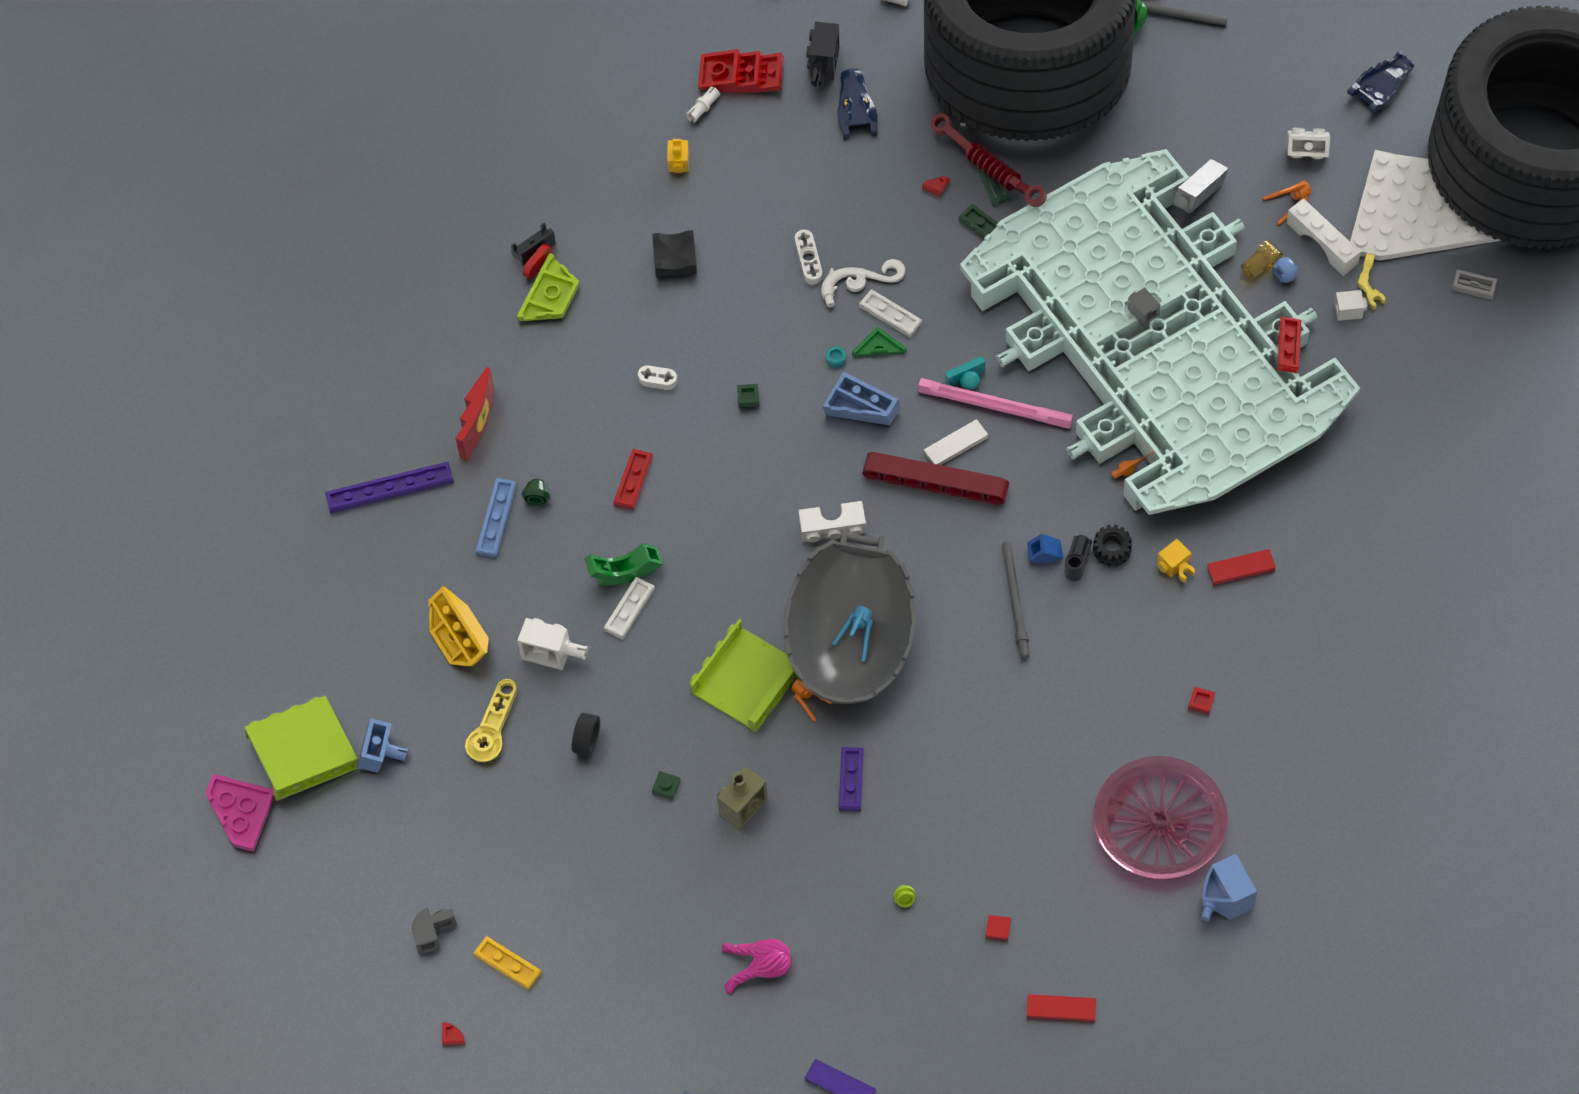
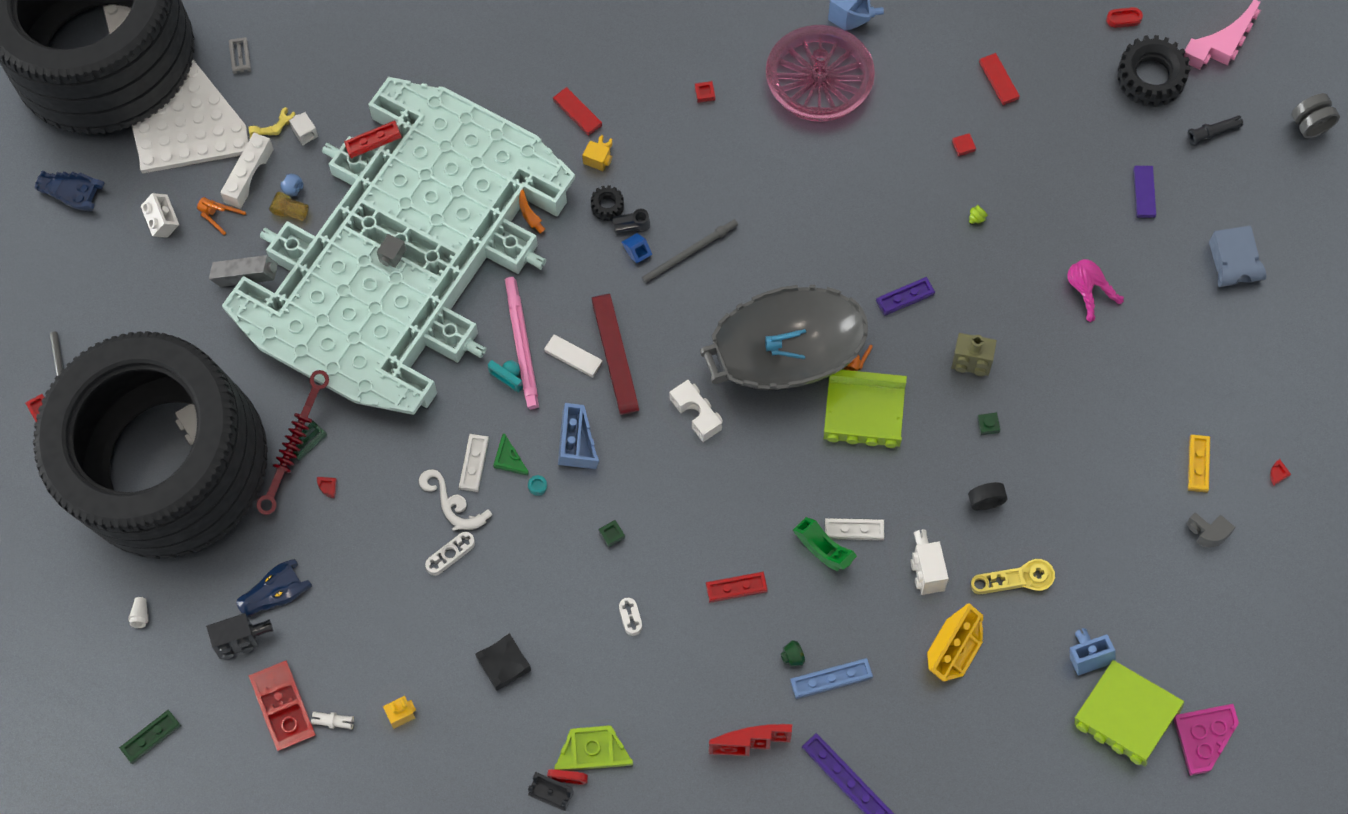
camera: 120 degrees left, 5 degrees up
dark green tile [959,204,998,239] -> none

